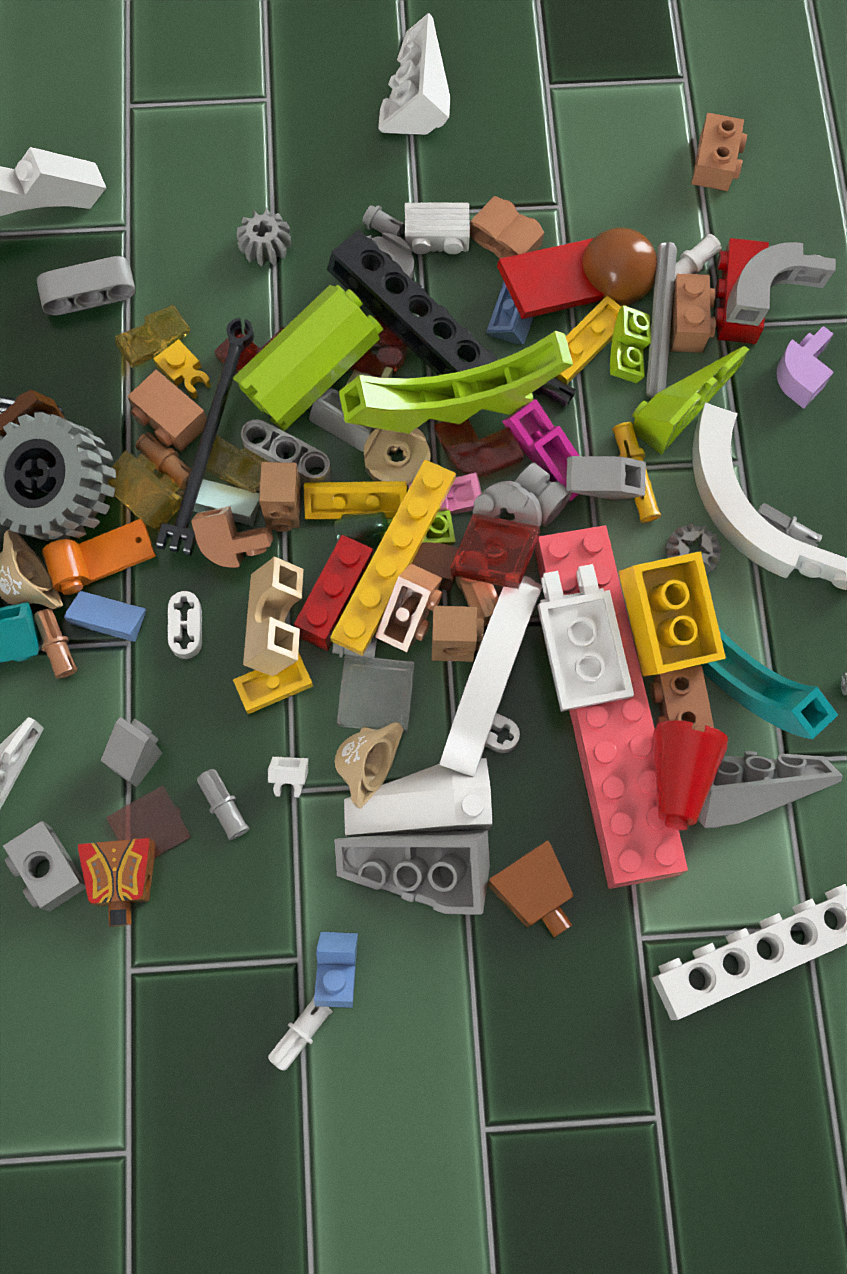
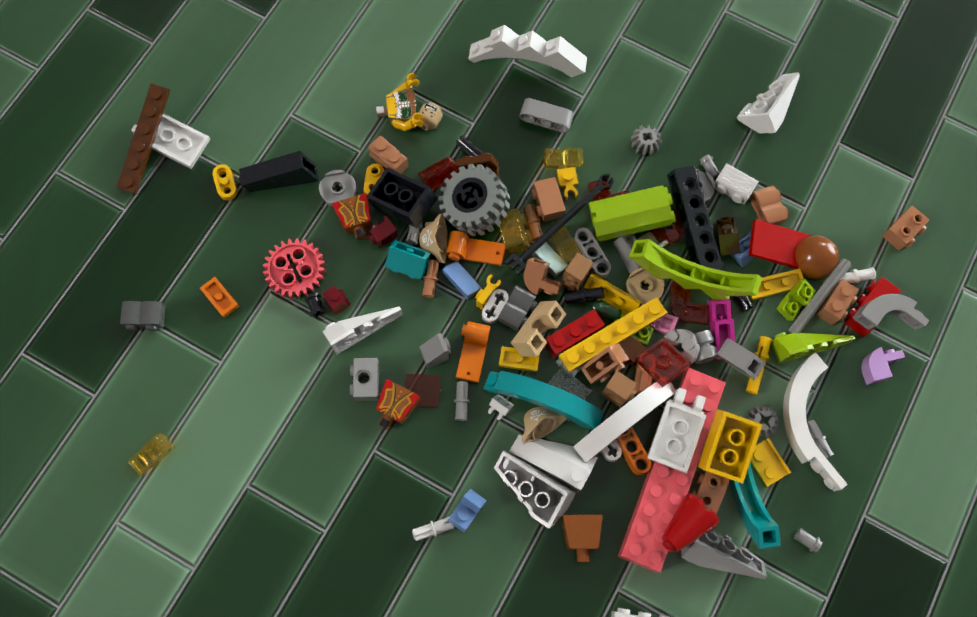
camera: 30 degrees right, 0 degrees up
none -> orange door [456,321,491,383]
none -> yellow plate [475,274,501,309]
none -> teal arch [483,371,604,430]
none -> dark grey brick [498,285,538,331]
none -> black pin [564,286,604,304]
none -> orange beam [616,427,652,475]
none -> dark brown slope [716,217,741,256]
none -> yellow plate [750,438,791,488]

